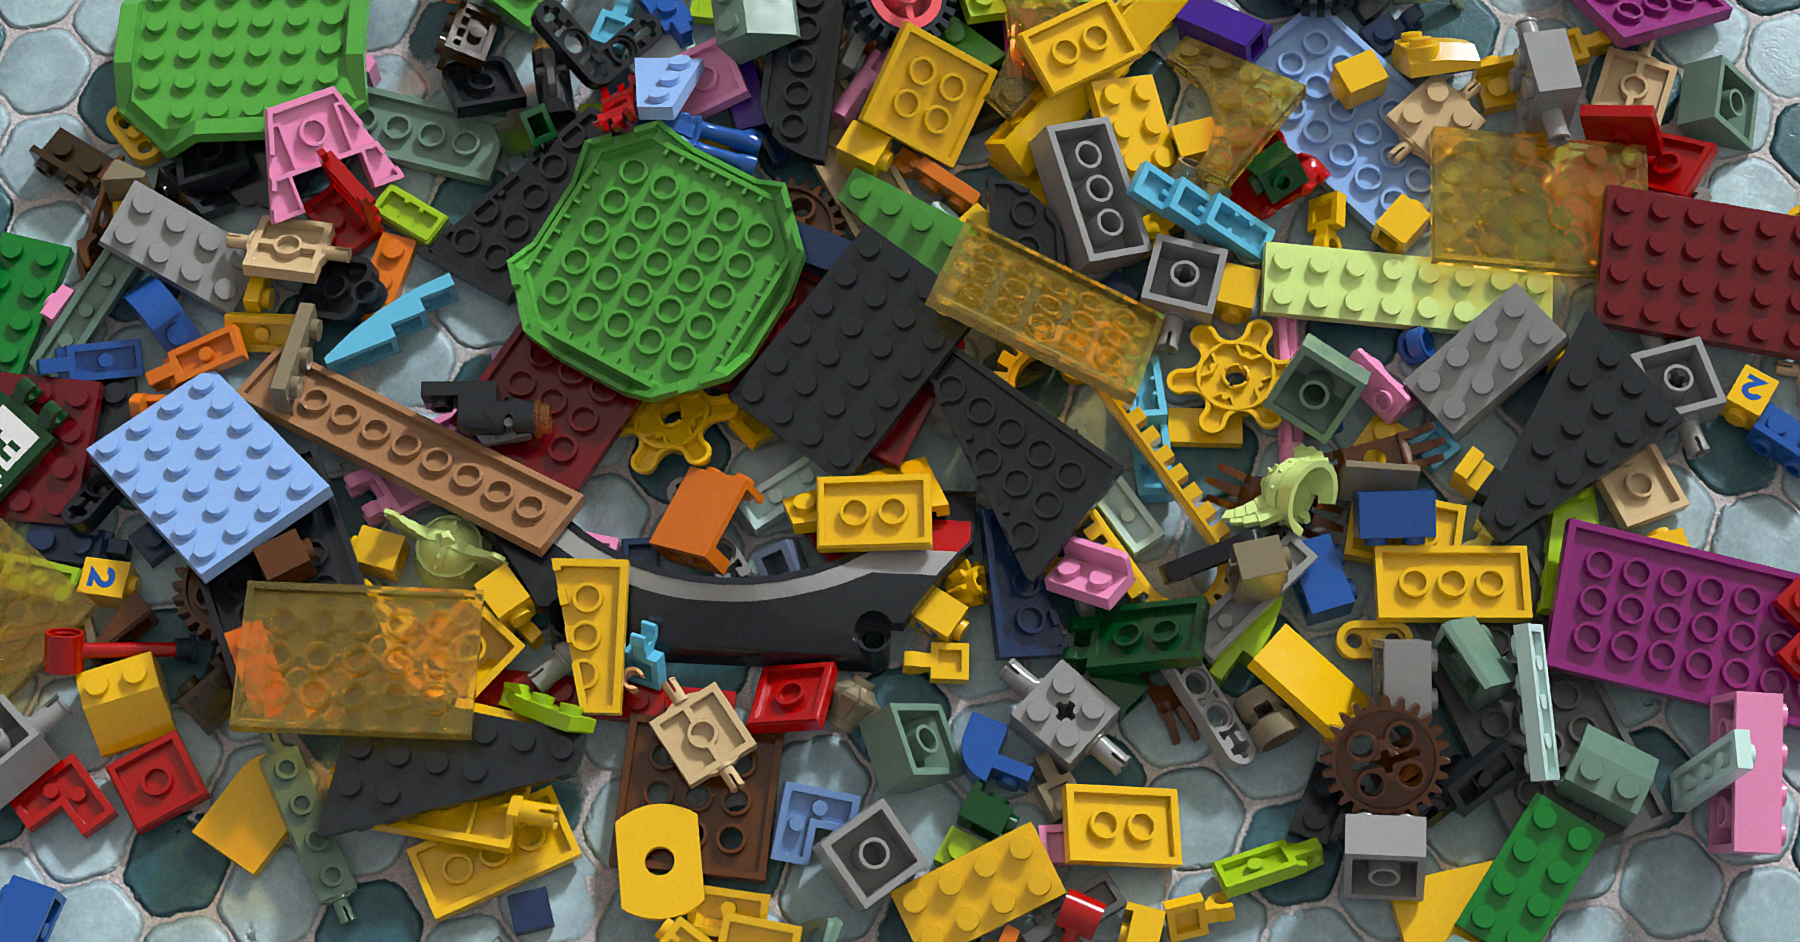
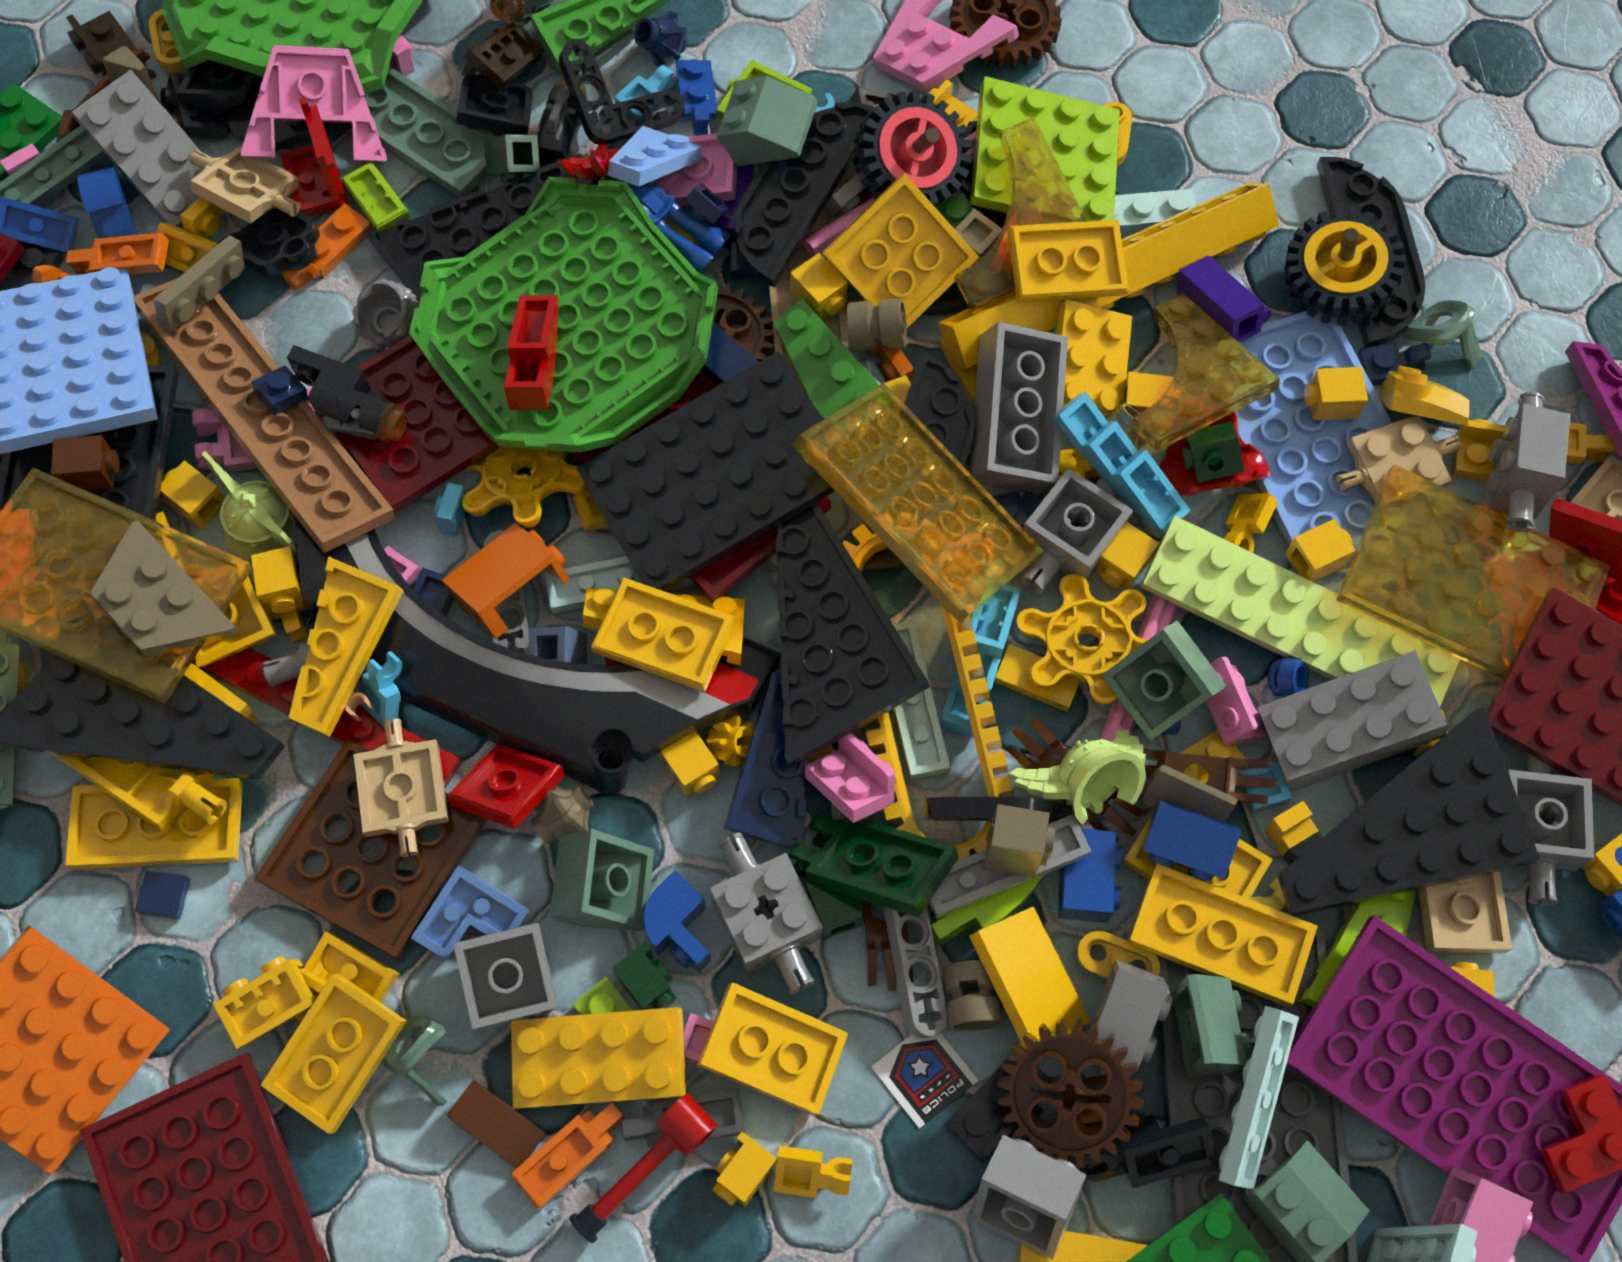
camera: 20 degrees right, 0 degrees up
medium azure slope [324,273,459,375] -> none
lime hinge [499,682,597,735] -> none
yellow piece [615,804,705,921] -> none
yellow plate [902,642,969,685] -> none
dark tan plate [1028,752,1077,825] -> none
lime hinge [1211,837,1324,899] -> none
none -> dark tan wing [90,519,237,657]
none -> dark blue plate [251,365,308,415]
none -> light grey hair [352,279,419,351]
none -> medium azure plate [434,483,466,536]
none -> red slope [504,295,559,410]
none -> dark blue plate [685,183,730,224]
none -> dark tan wheel [847,298,907,352]
none -> sticker [871,1020,979,1129]
none -> dark tan plate [955,208,1003,262]

